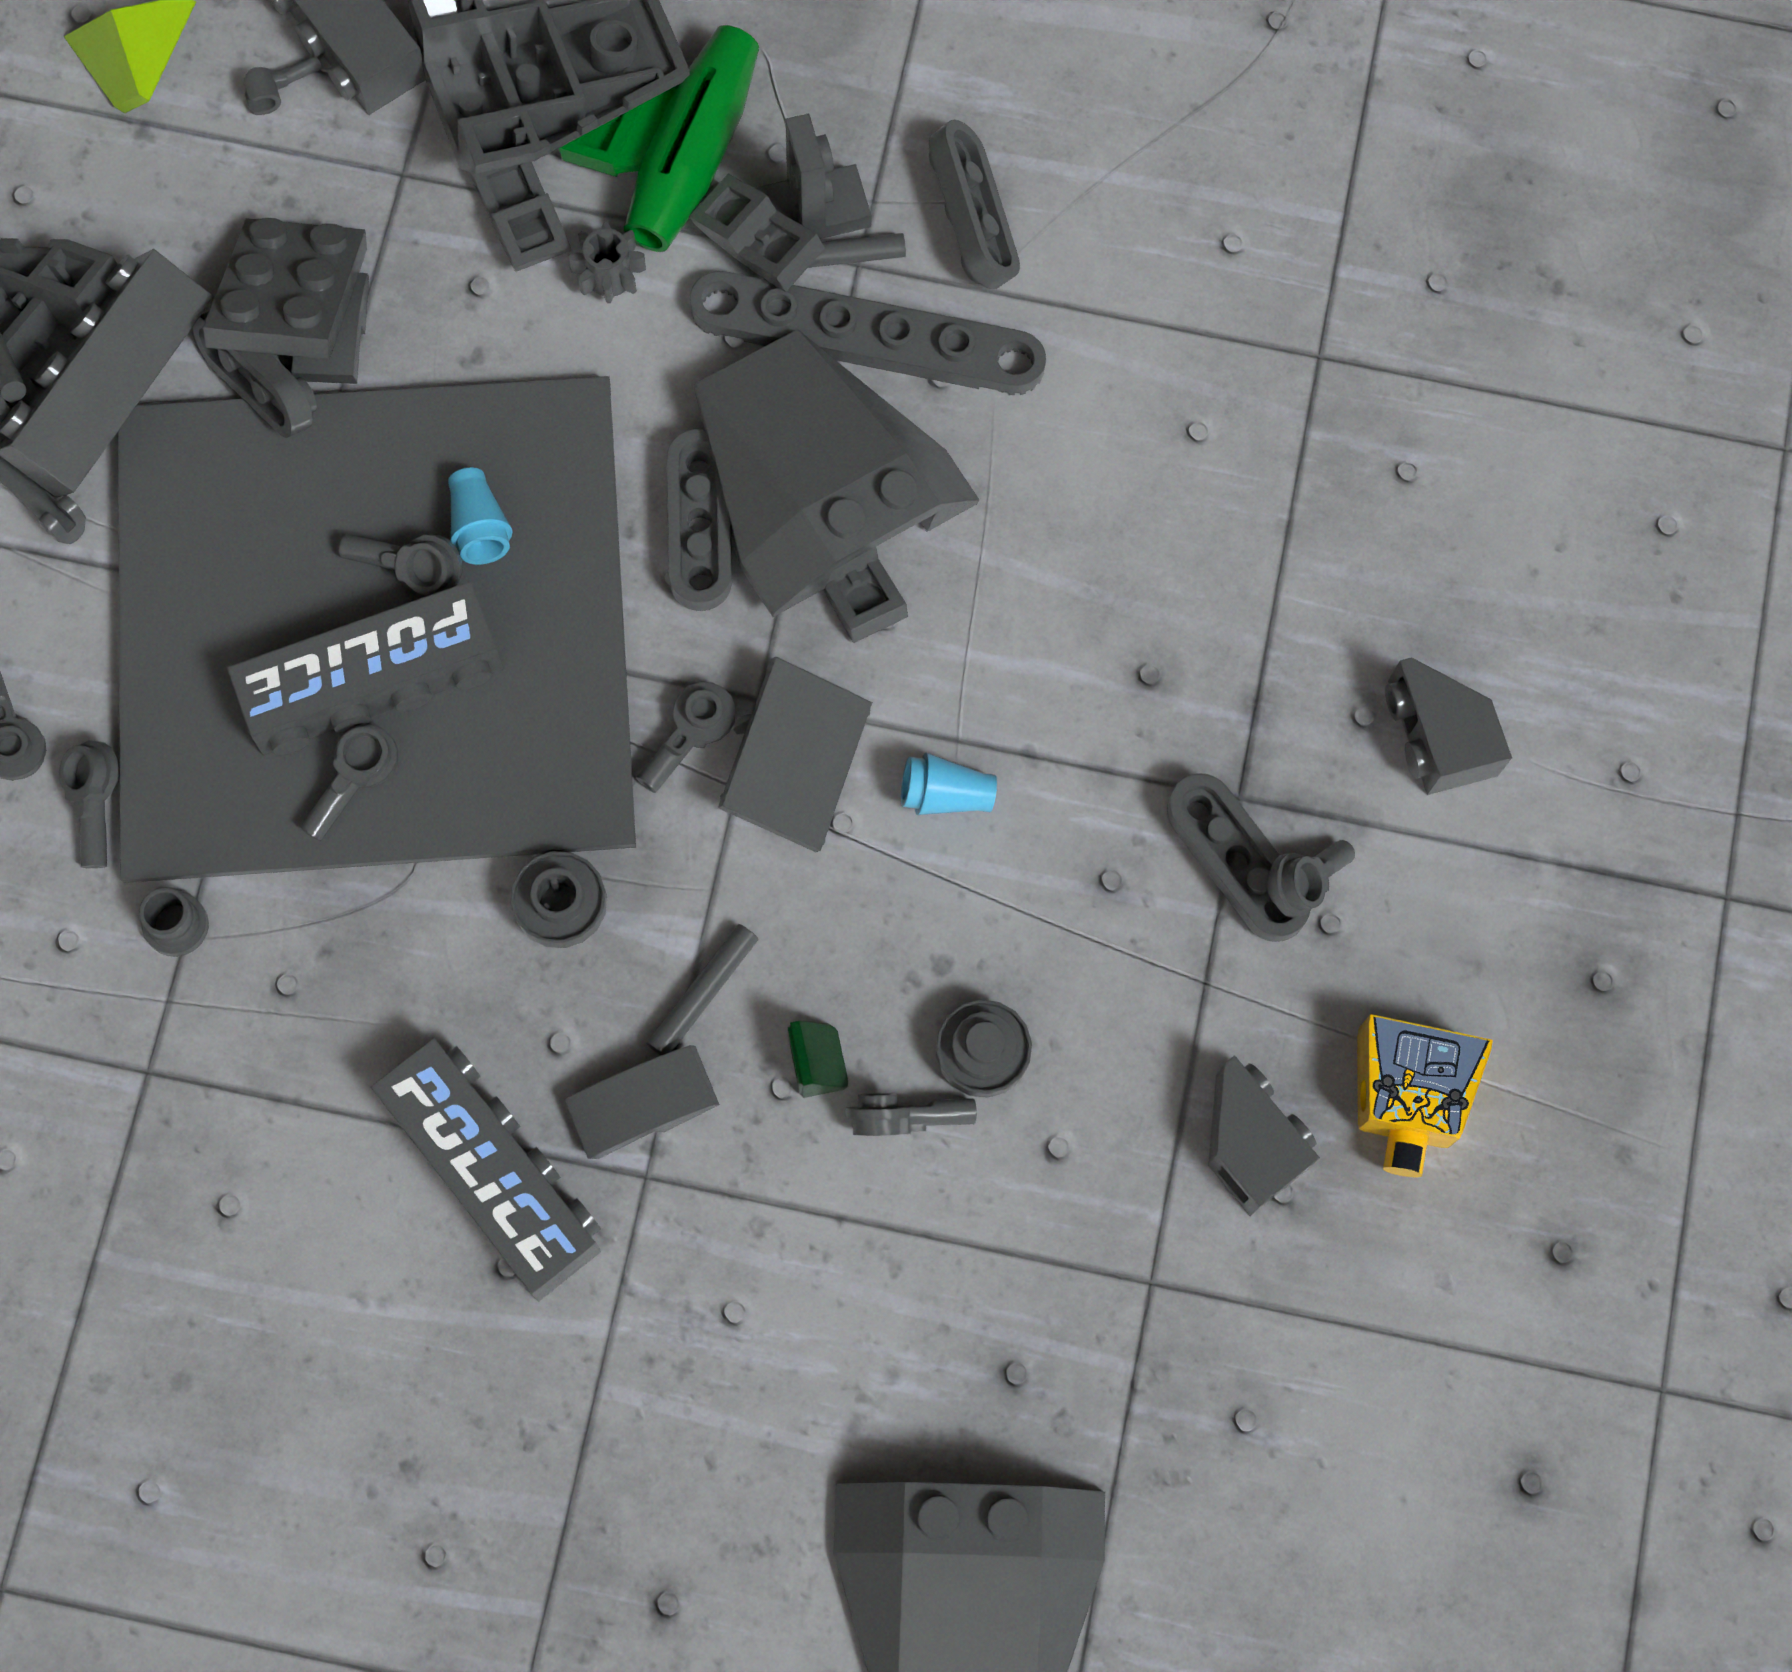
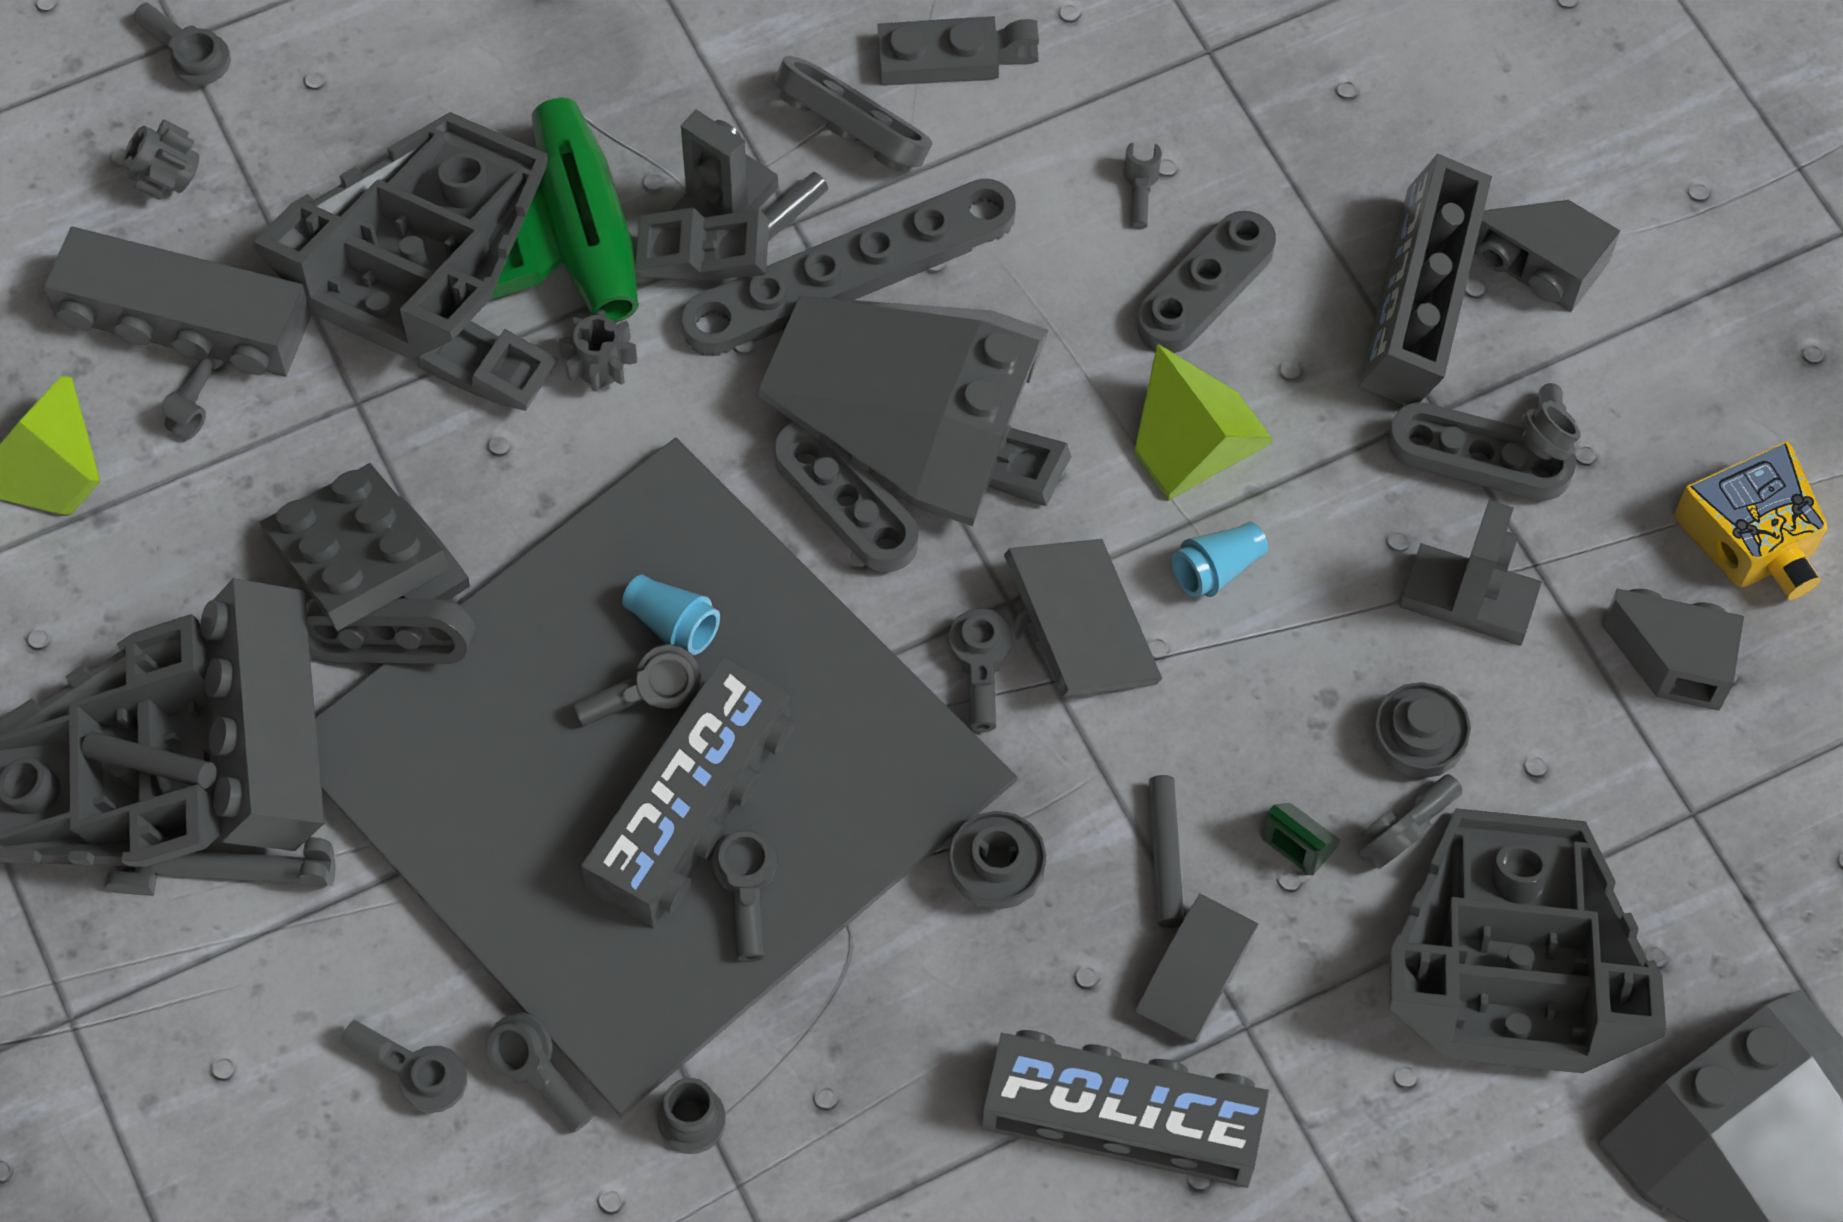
camera: 35 degrees left, 10 degrees down
none -> dark grey plate [878,16,1039,86]
none -> dark grey hand [1124,143,1162,229]
none -> lime slope [1134,343,1272,501]
none -> dark grey plate [1137,211,1276,353]
none -> dark grey brick [1358,153,1492,406]
none -> dark grey wedge [1389,808,1666,1073]
none -> dark grey bracket [1400,500,1542,646]

